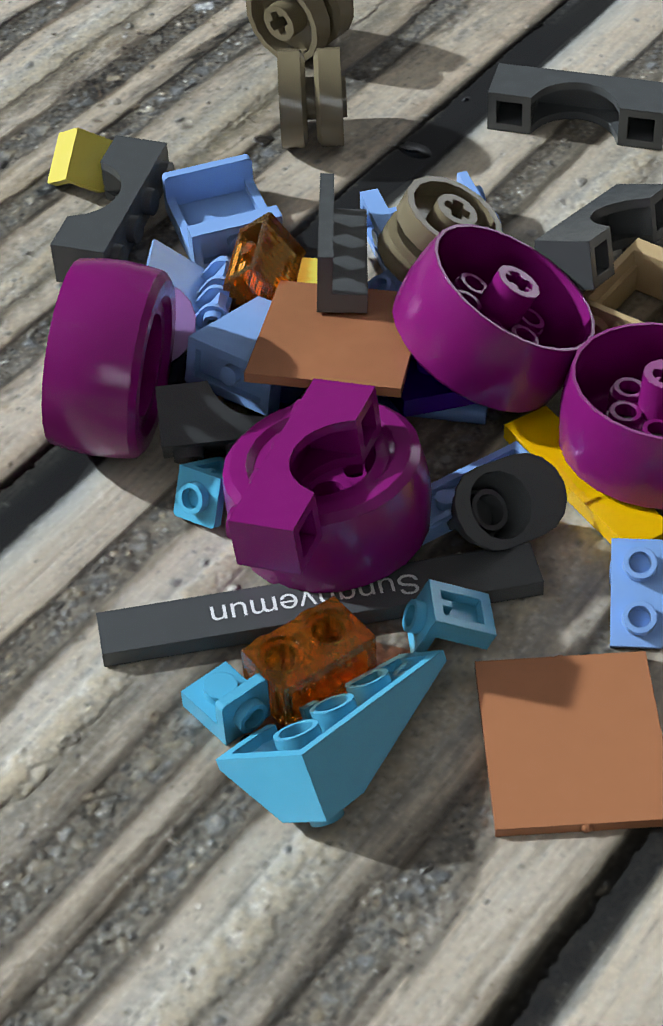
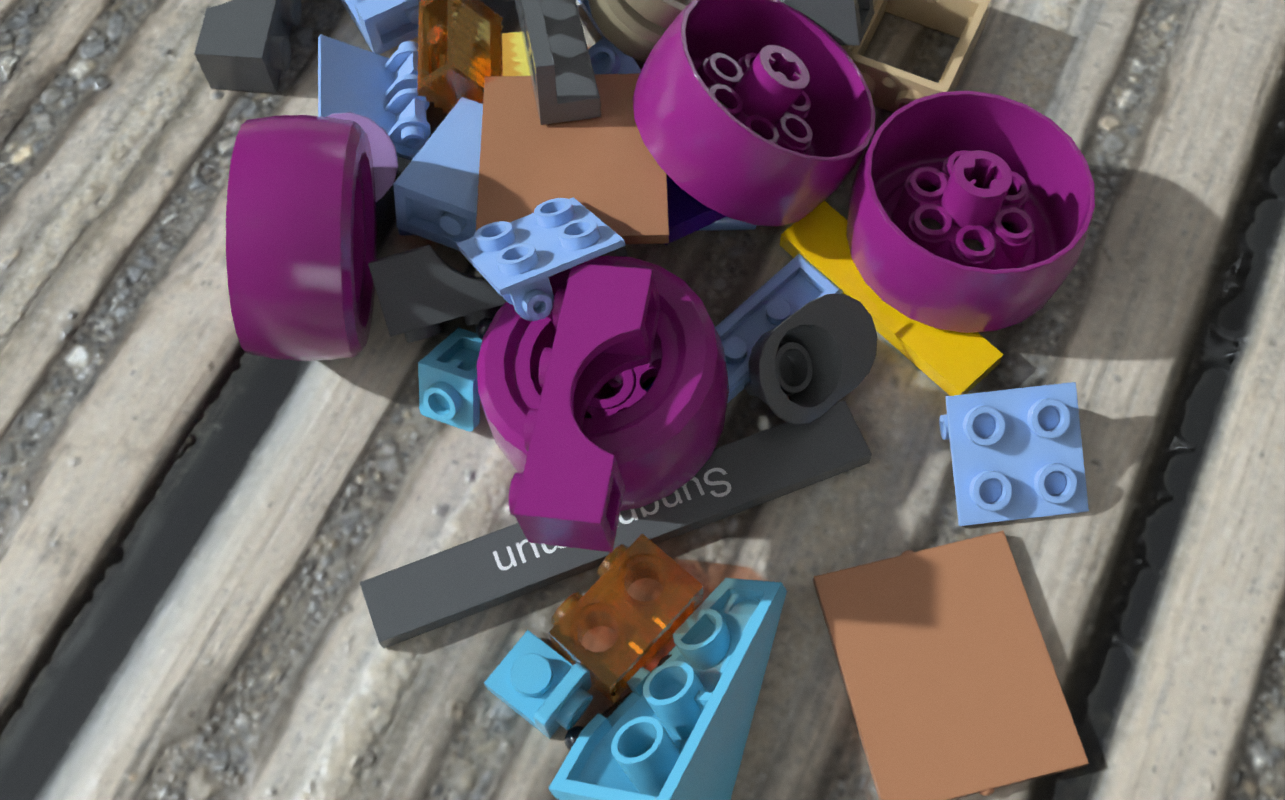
camera: 10 degrees left, 20 degrees up
medium azure bracket [402,579,497,653] -> none
none -> light blue hinge [456,197,625,321]

